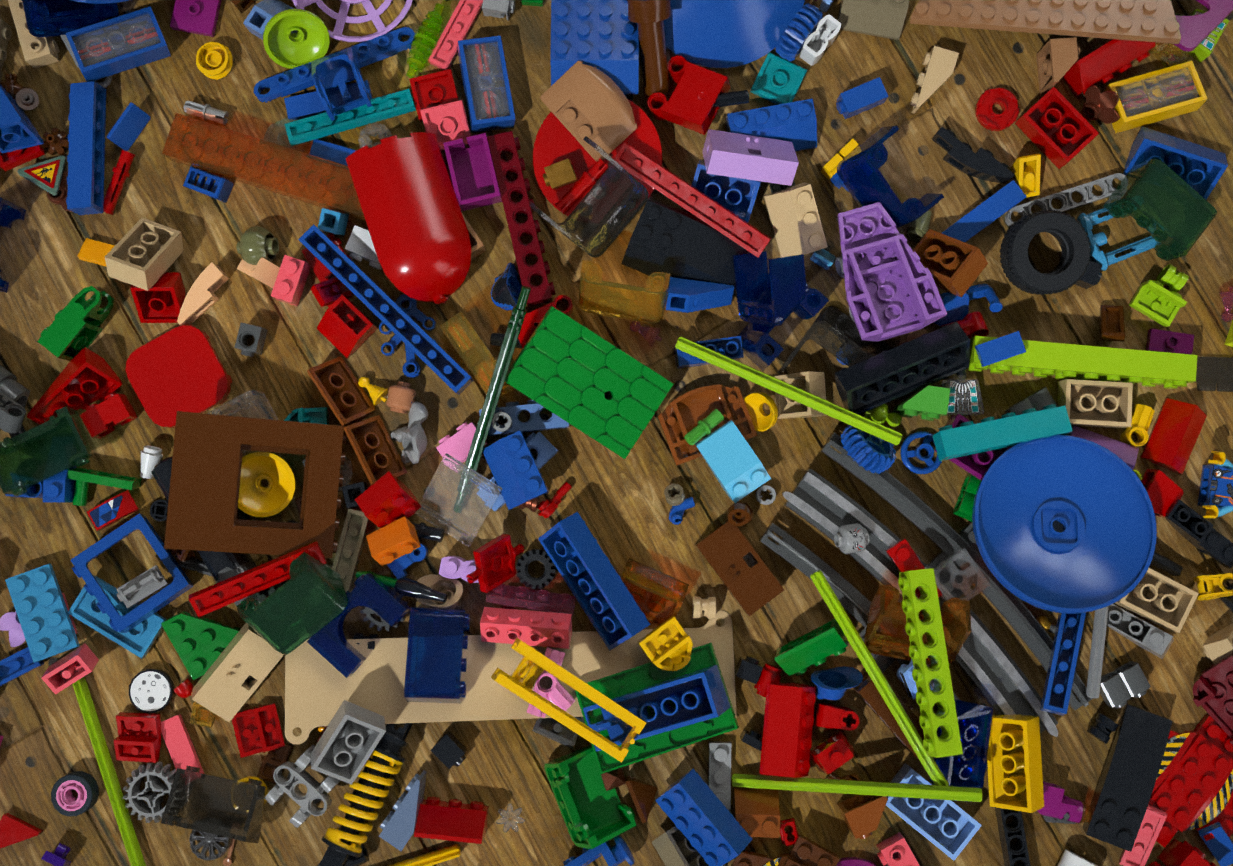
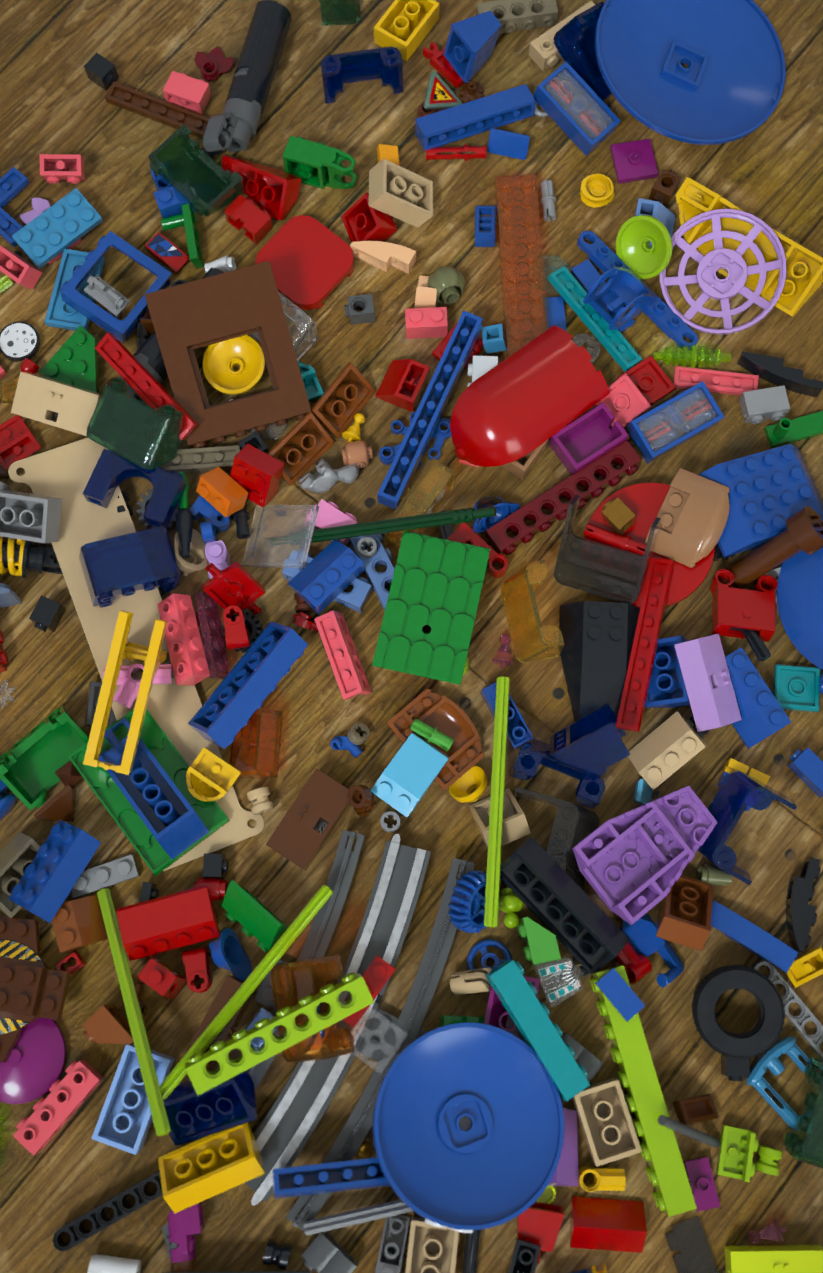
camera: 70 degrees right, 10 degrees down
reddish brown arm [0,73,39,110] -> none
red slope [310,278,354,308] -> none
blue slope [666,277,734,313] -> none
light grey head [834,523,869,554] -> none
none -> blue beam [200,521,218,545]
none -> red piece [223,605,250,650]
none -> coral fence [314,610,372,700]
none -> tan arm [450,968,493,995]
none -> dark grey bar [658,1115,720,1148]

